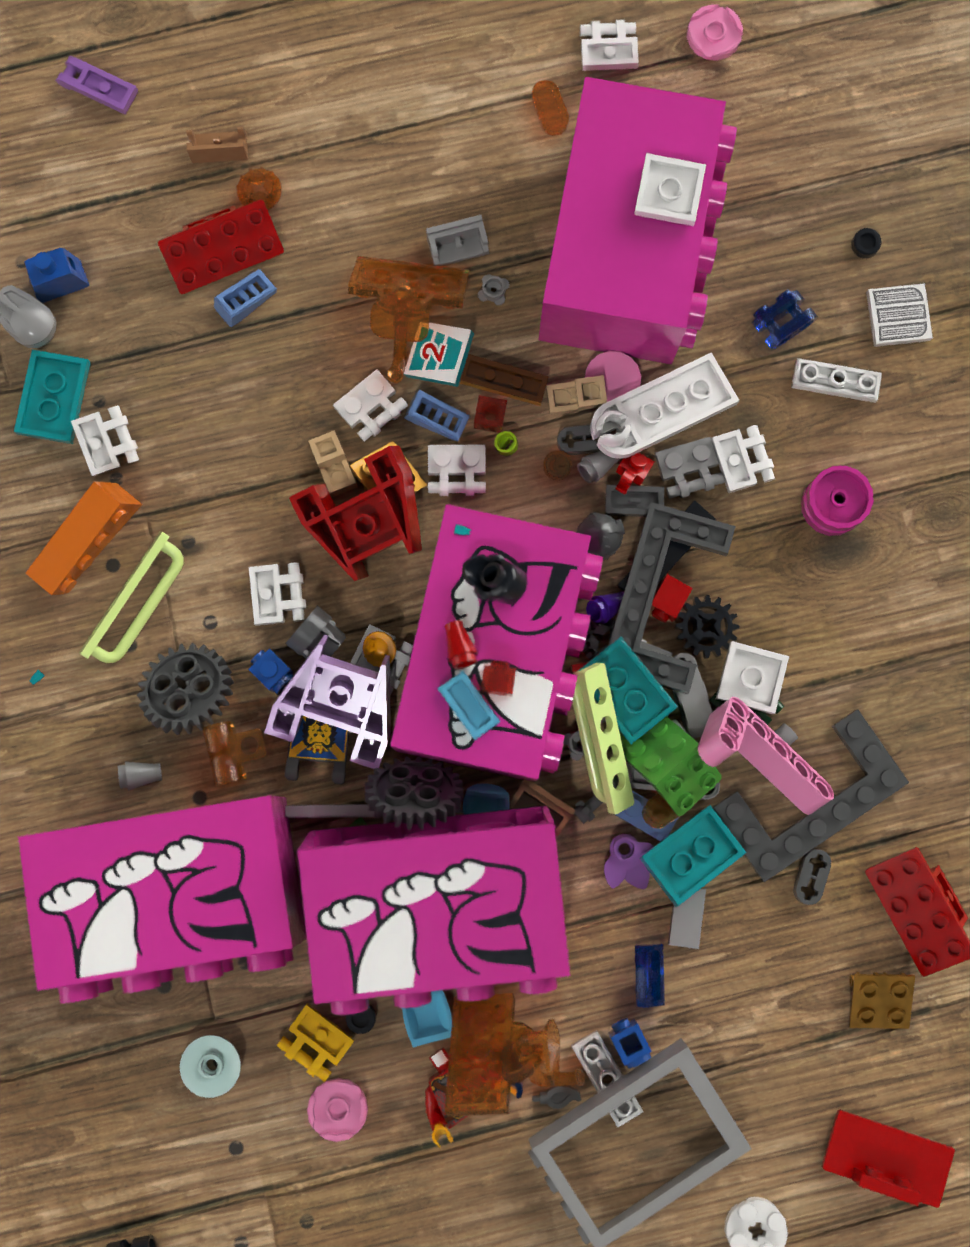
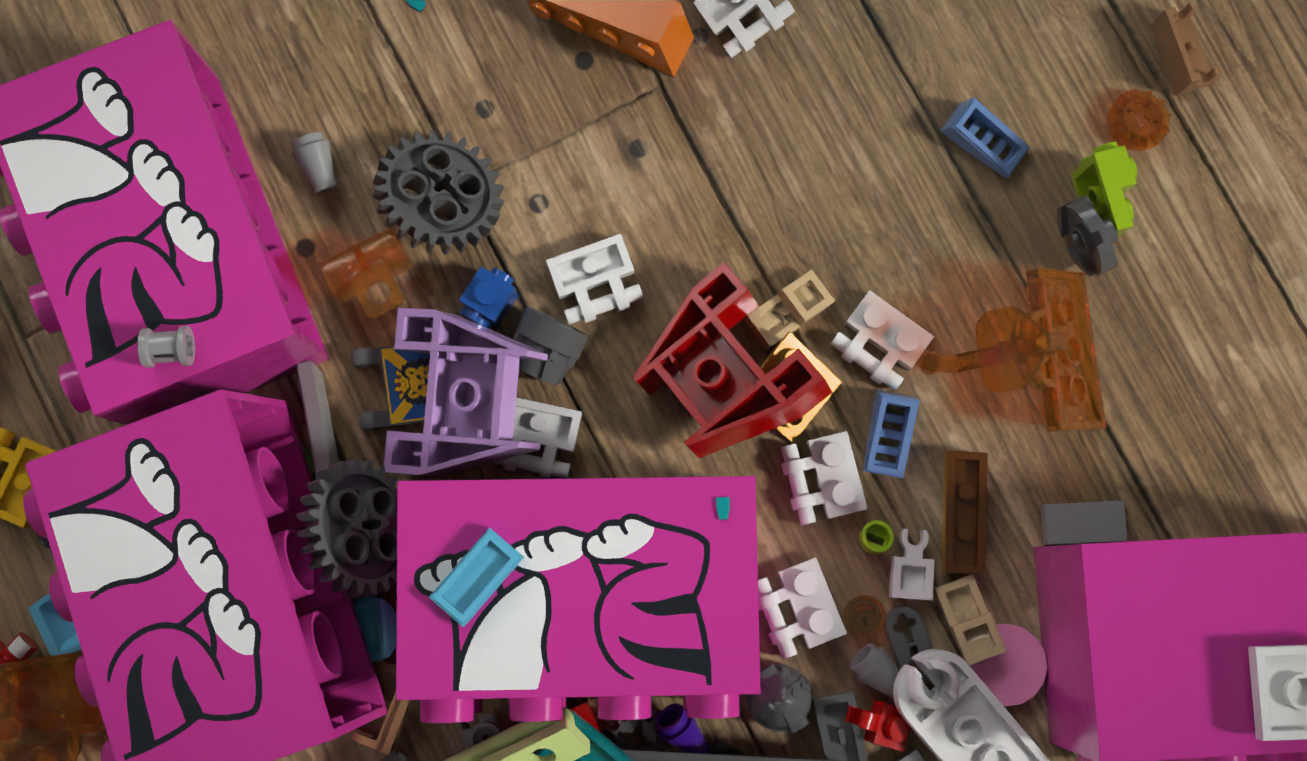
camera: 70 degrees right, 0 degrees up
yellowish green piece [79,532,184,663] -> none
red bracket [158,199,284,294] -> none
light orange hat [362,631,397,668] -> none
tile [404,321,474,387] -> none
light grey hinge [426,215,489,268] -> none
red cone [444,620,478,669] -> none
black head [462,554,527,605] -> none
clear red plate [474,395,507,433] -> none
light grey plate [478,274,509,306] -> none
clear red plate [481,660,516,697] -> none
none -> light grey bush [138,326,196,368]
none -> white plate [758,557,847,659]
none -> white plate [889,529,935,600]
none -> light grey tile [1040,500,1128,545]
none -> dark grey plate [1057,195,1118,277]
none -> lime plate [1070,142,1137,237]

